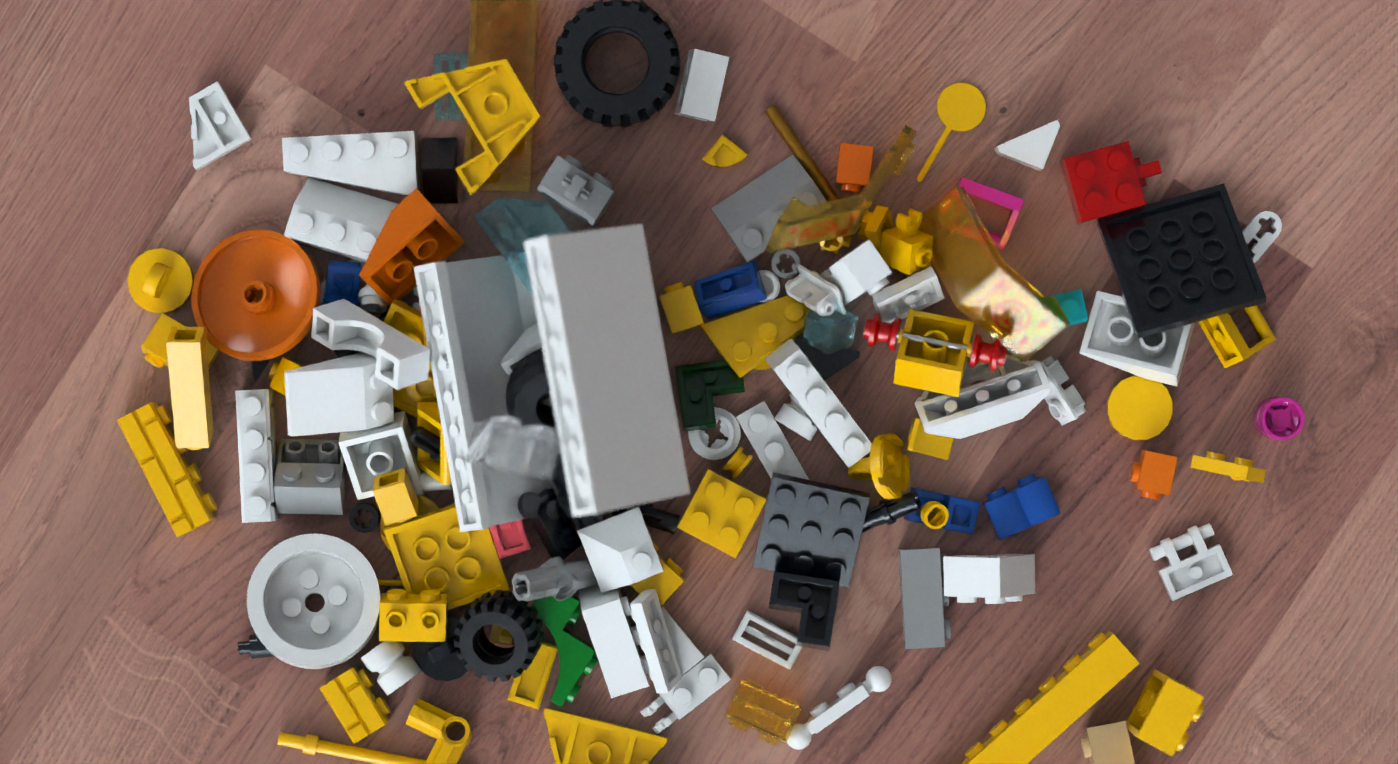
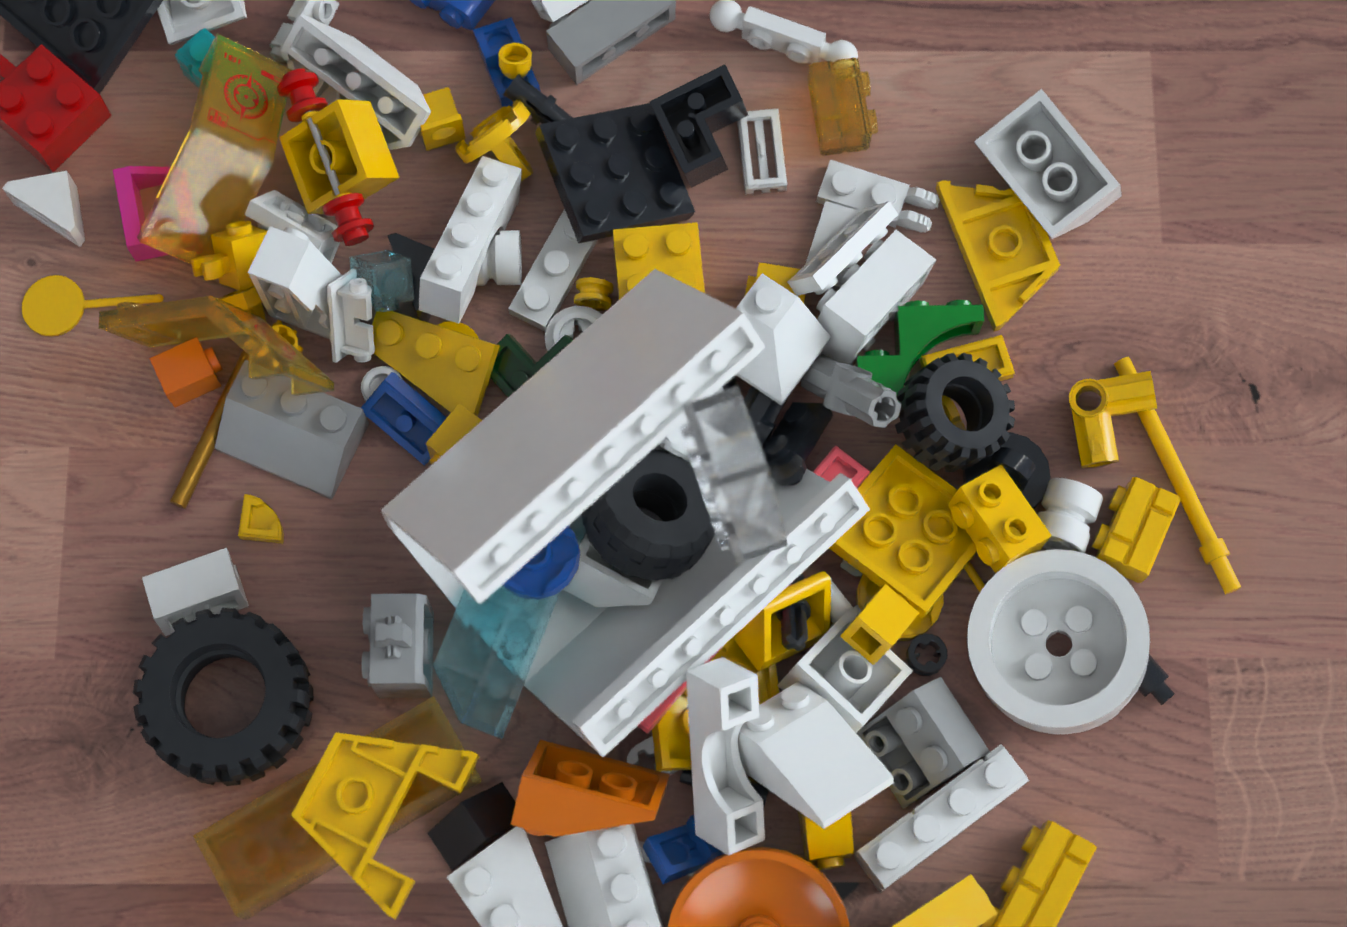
camera: 120 degrees left, 15 degrees down
white plate [358,284,389,314] -> none
clear light blue tile [434,53,468,120] -> none
light grey bush [771,249,800,279] -> none

